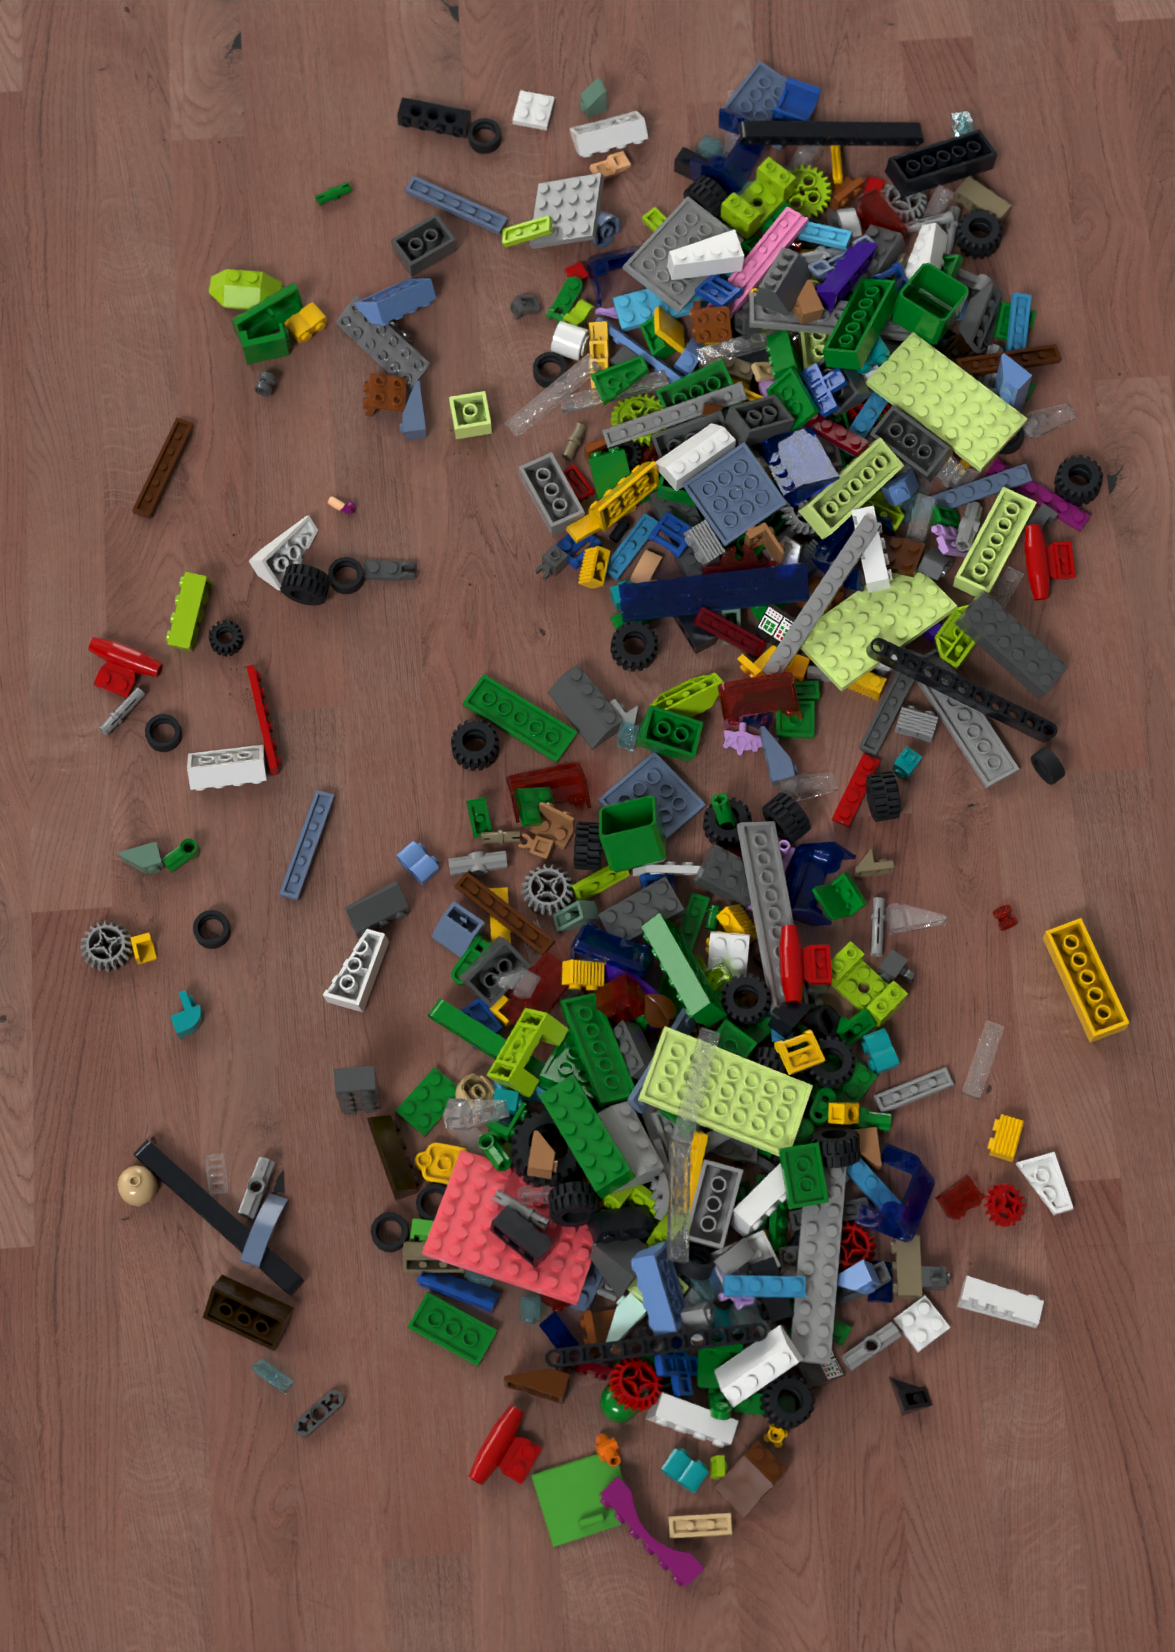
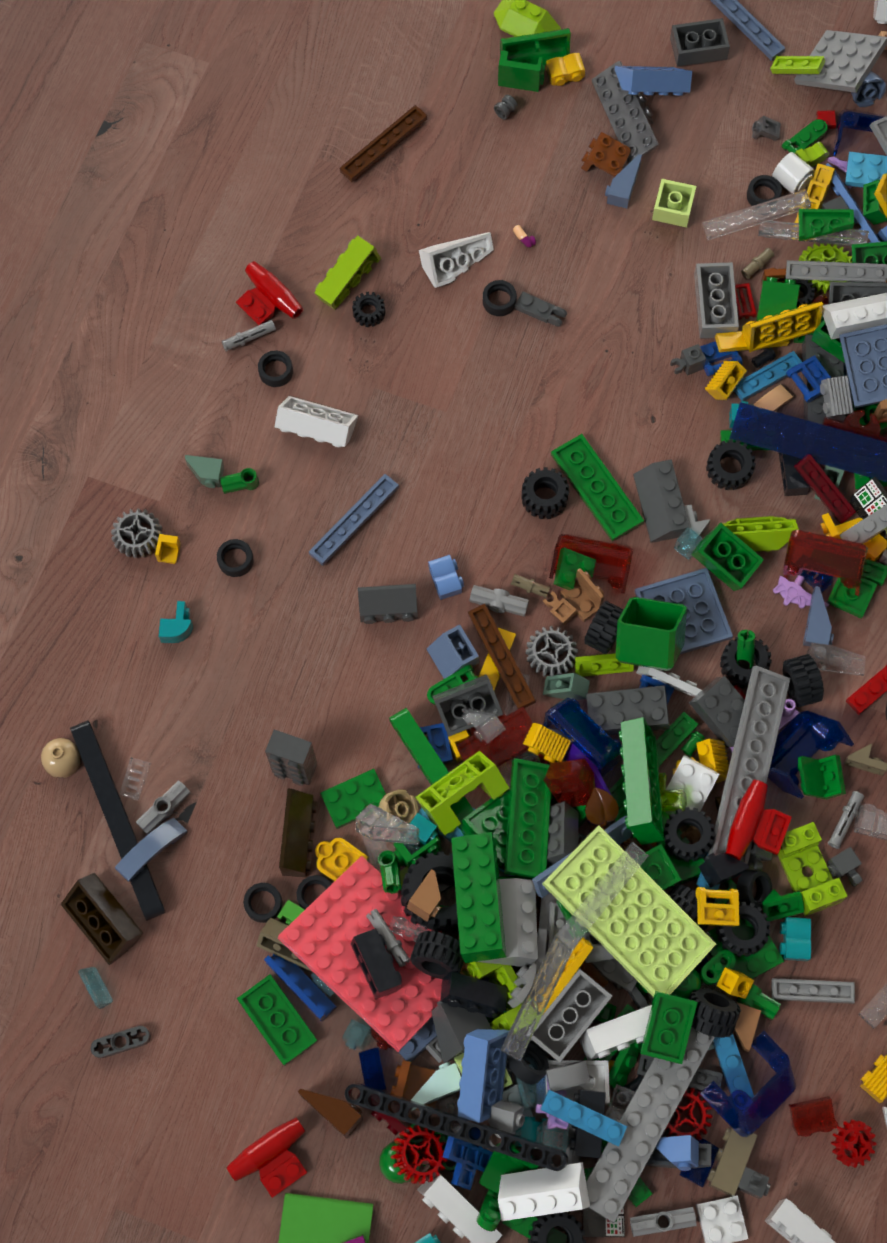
camera: 25 degrees right, 0 degrees up
red plate [246,665,281,776] -> none
black tyre [280,564,331,605] -> none
white wedge [323,929,389,1012] -> none
green slope [466,797,492,838] -> none
orange axle [595,1433,621,1467] -> none

